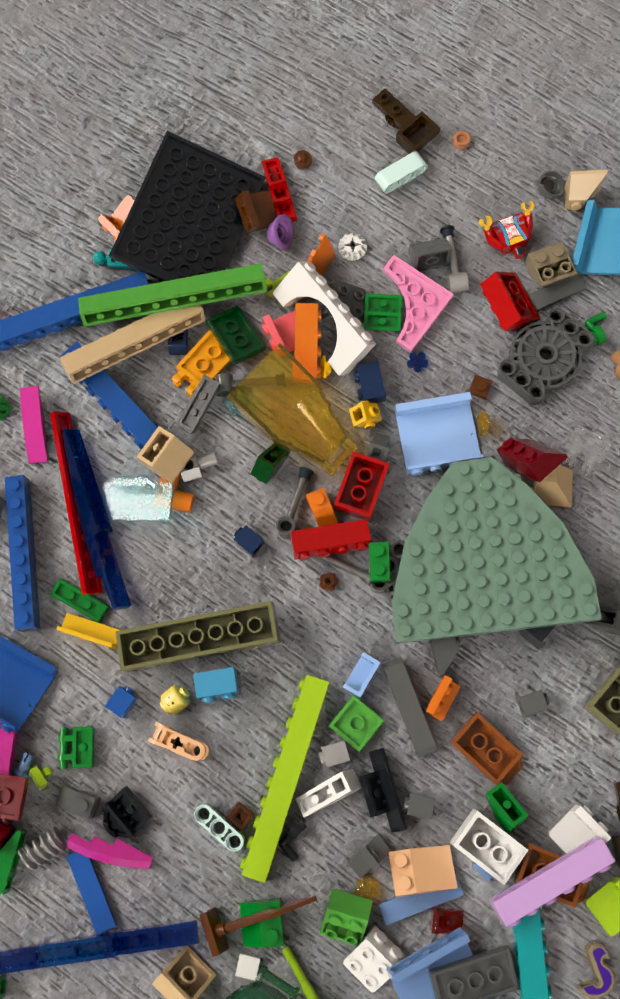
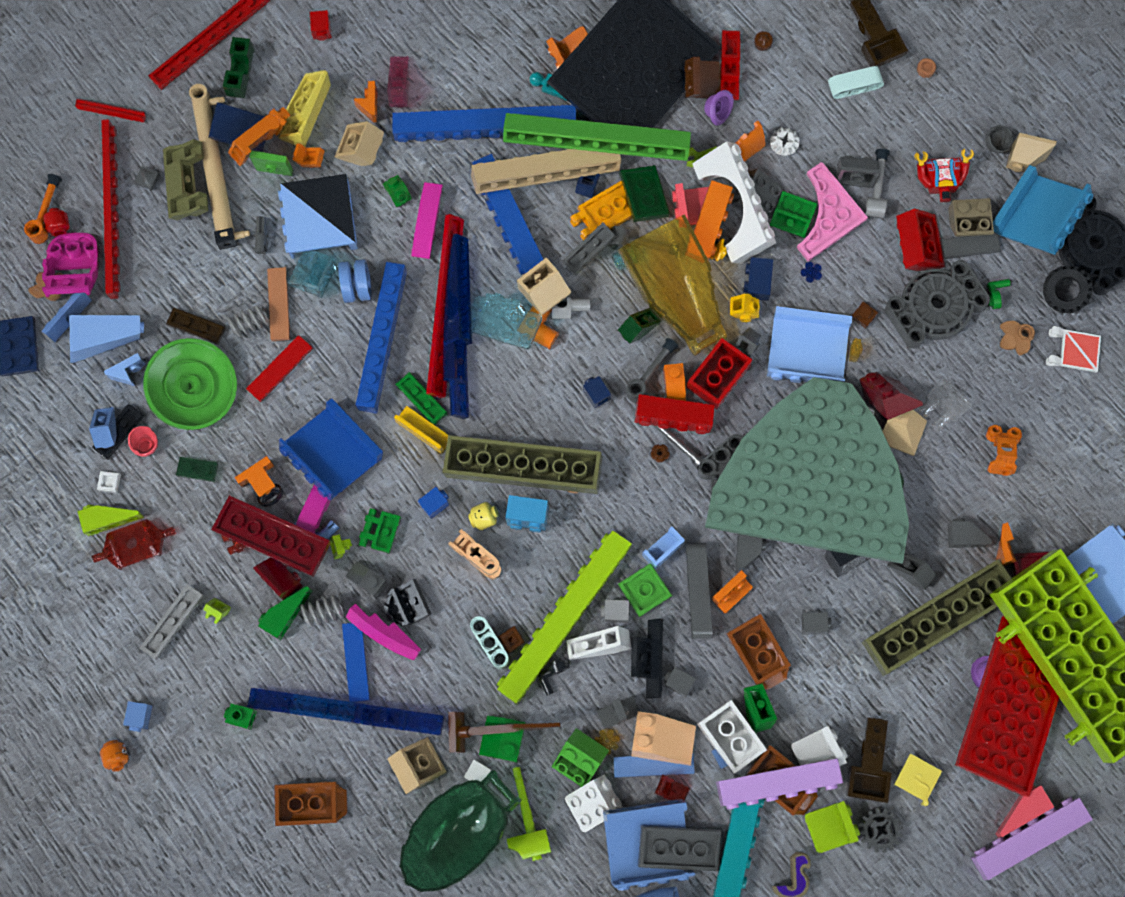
camera: 15 degrees right, 0 degrees up
green plate [369,541,391,583] -> none

